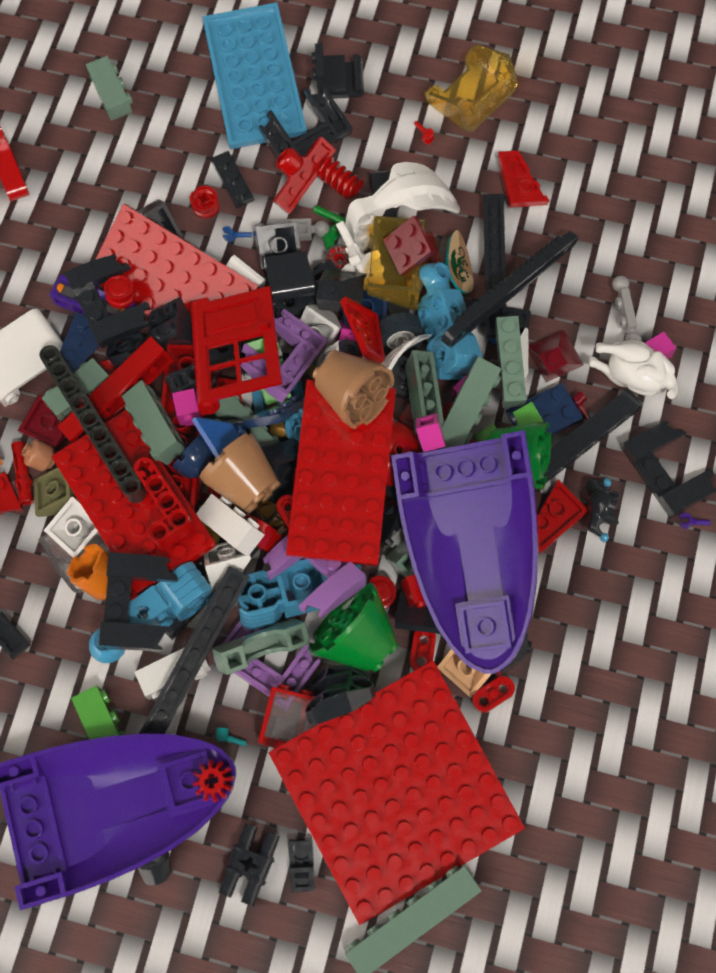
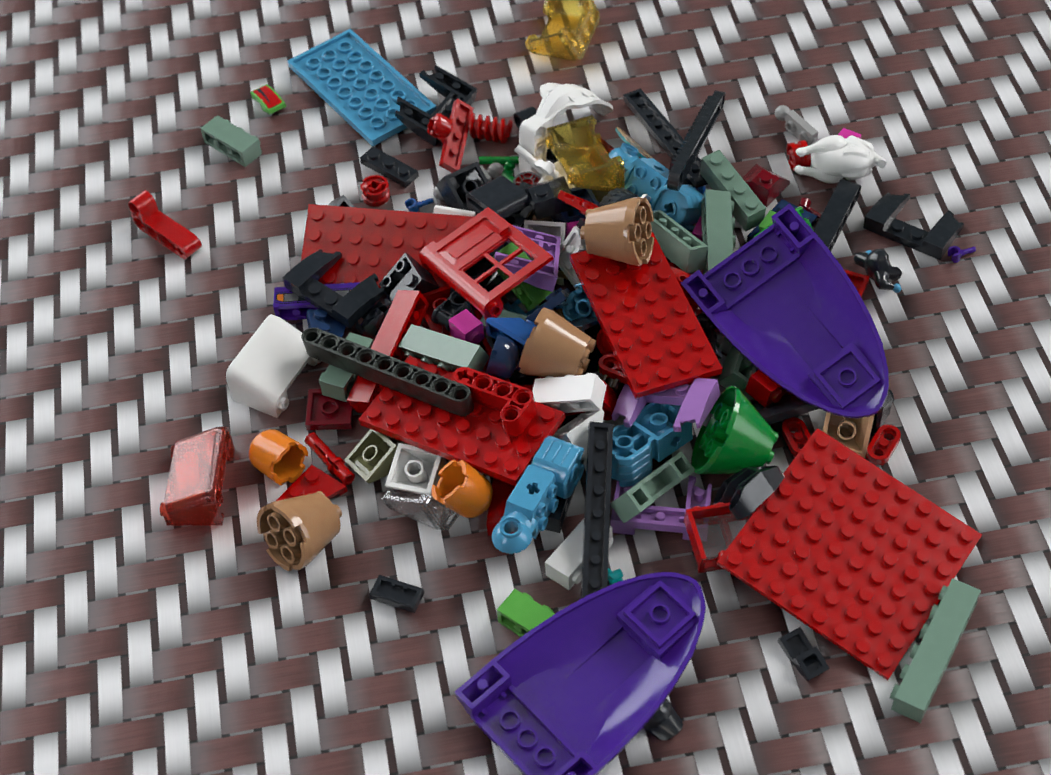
camera: 25 degrees left, 20 degrees down
nougat head [22,440,55,472] -> none
black wedge [99,552,178,651] -> none
red wheel [104,275,135,309] -> none
red gear [192,760,234,802] -> none
black pin [218,823,280,907] -> none
black piece [311,43,364,99] -> none
dark red plate [383,216,435,276] -> none
red hand [414,121,434,145] -> none
dark pink brick [416,413,445,452] -> none
red wing [497,150,550,208] -> none
none -> slope [250,84,286,115]
none -> teal hand [608,568,624,585]
none -> red wheel [786,140,811,171]

